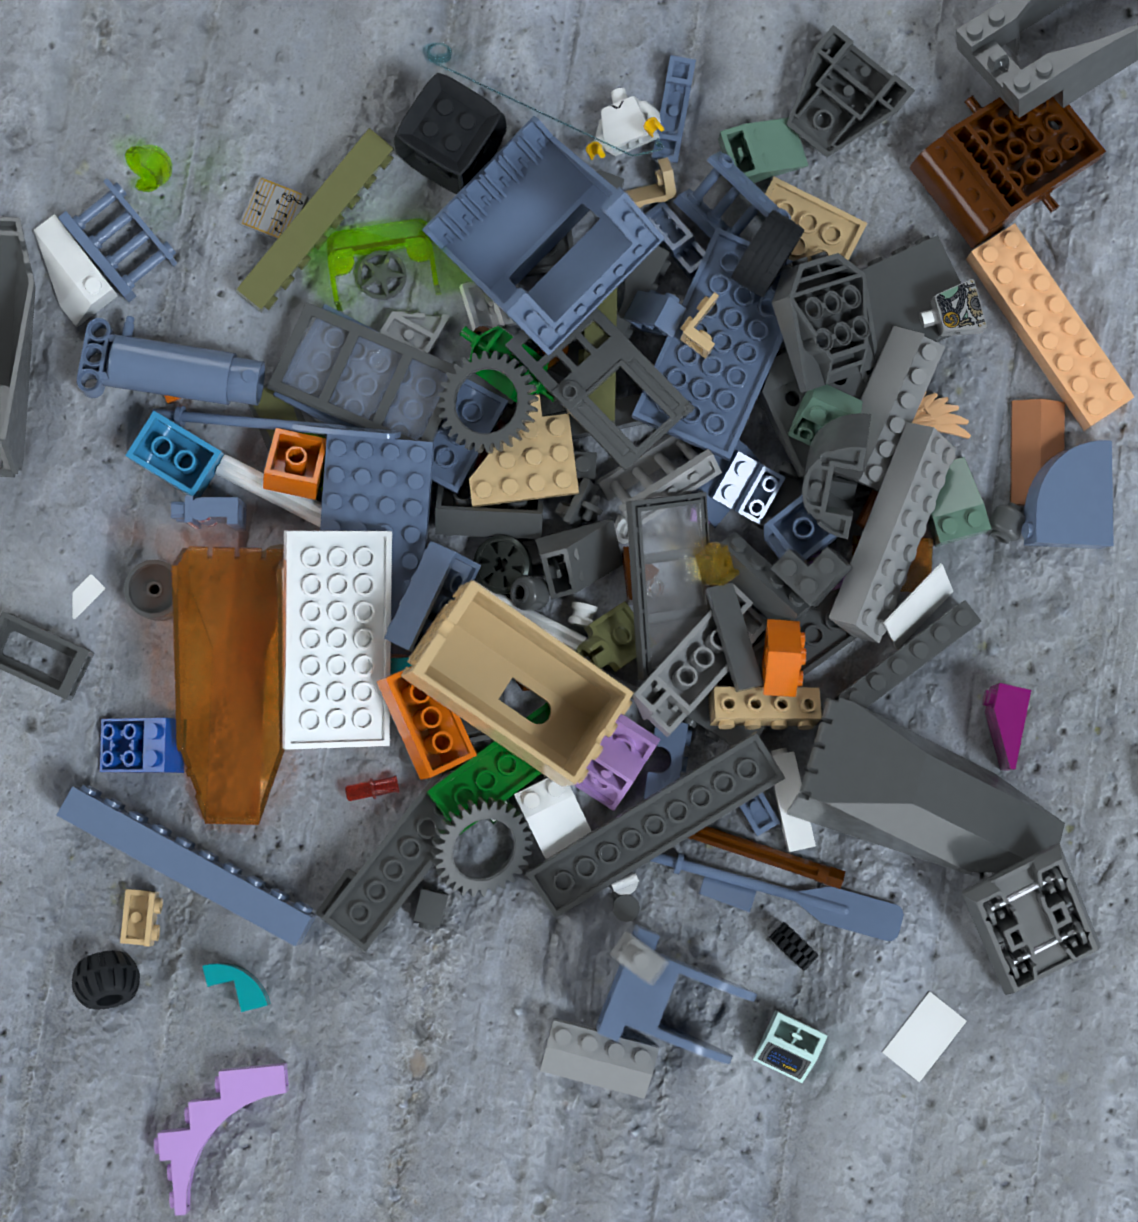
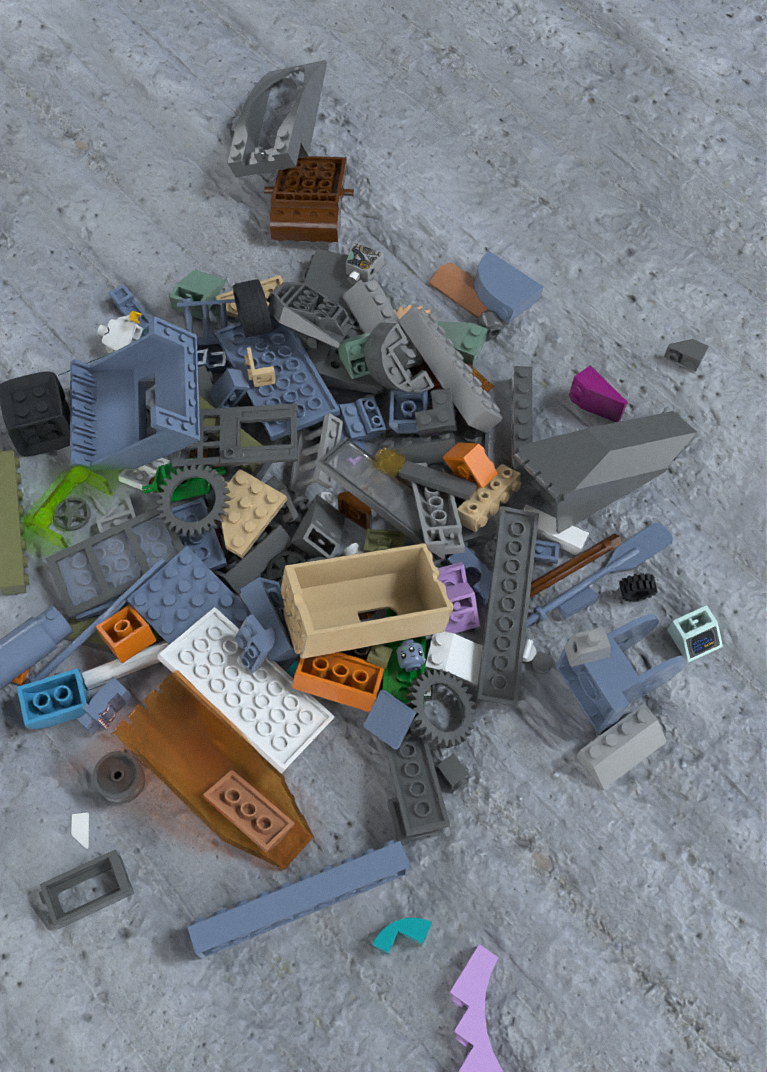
camera: 50 degrees left, 20 degrees down
black wheel [72,950,140,1010] -> none
blue slope [100,718,186,773] -> none
tan bracket [120,889,163,947] -> none
clear red axle [345,775,400,801] -> none
dark grey wedge [787,25,915,158] -> none
white sticker [882,992,967,1082] -> none
white piece [883,563,954,650] -> none
dark grey piece [961,843,1101,995] -> none
light nougat brick [966,223,1134,431] -> none
none -> nougat slope [202,770,295,852]
none -> sand blue brick [235,614,275,674]
none -> sand blue tile [363,690,416,749]
none -> olive plate [366,644,393,669]
none -> sand blue head [396,640,425,672]

